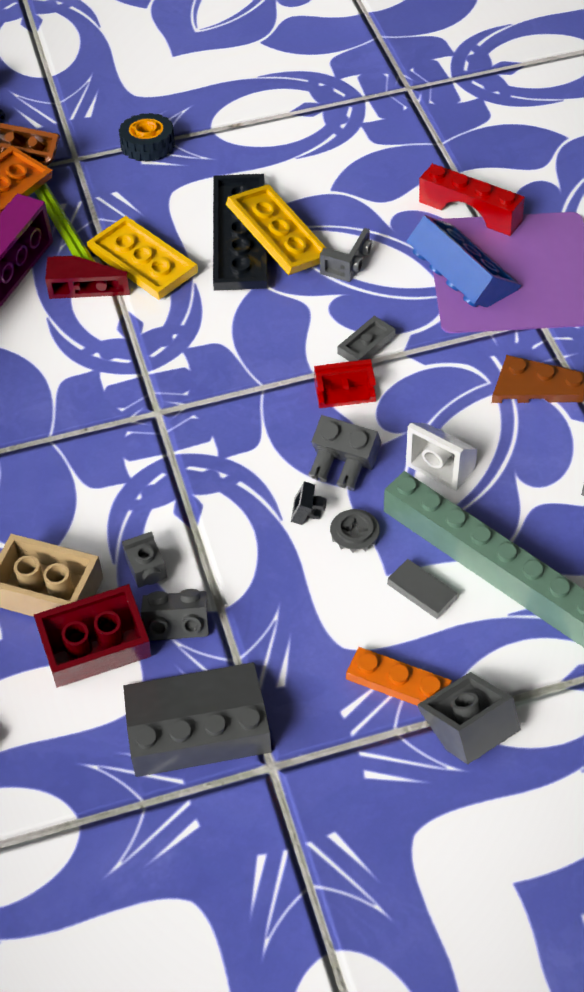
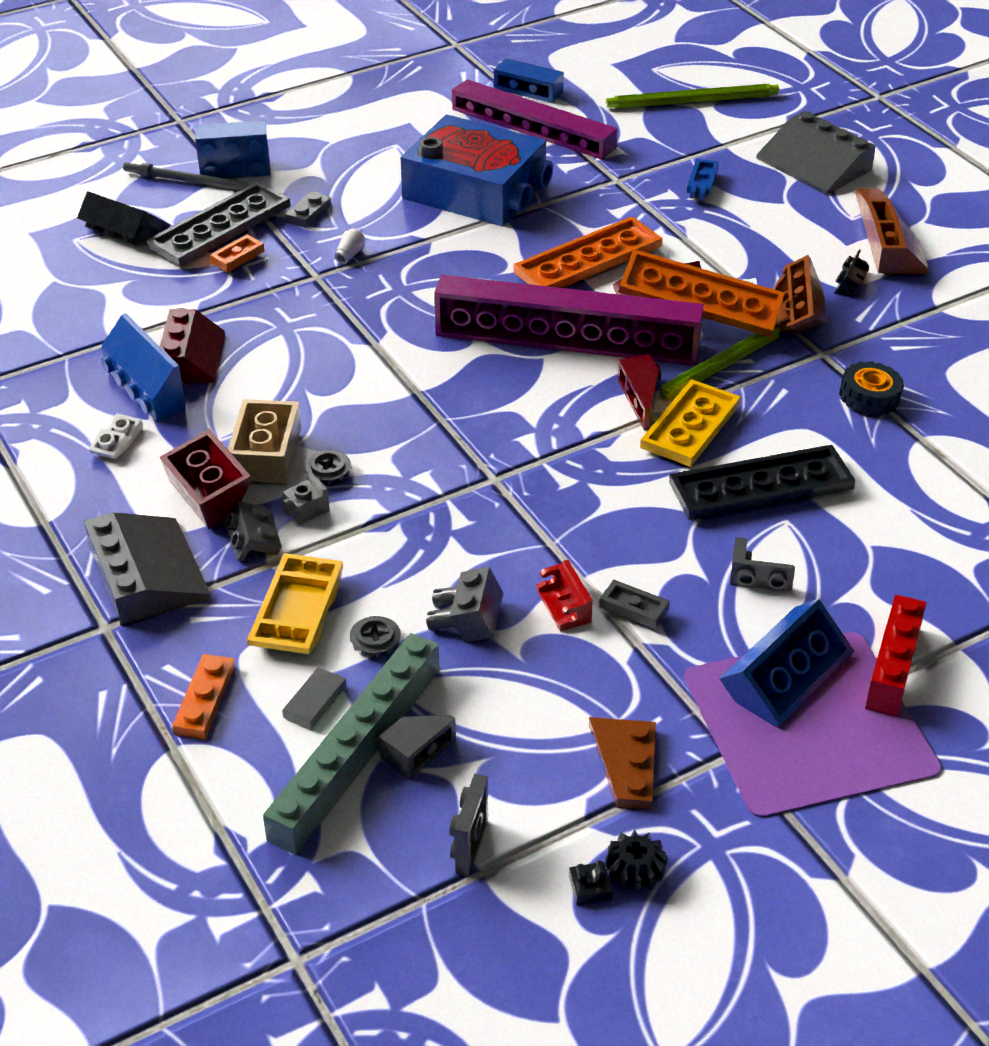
camera: 75 degrees right, 10 degrees down
yellow plate [226,184,326,275] -> none
black tile [290,481,327,525] -> none
white slope [406,423,478,491] -> none
dark grey slope [418,672,521,765] -> none
none -> yellow slope [247,553,344,654]
none -> dark grey gear [305,450,351,485]
none -> dark grey slope [379,715,456,780]

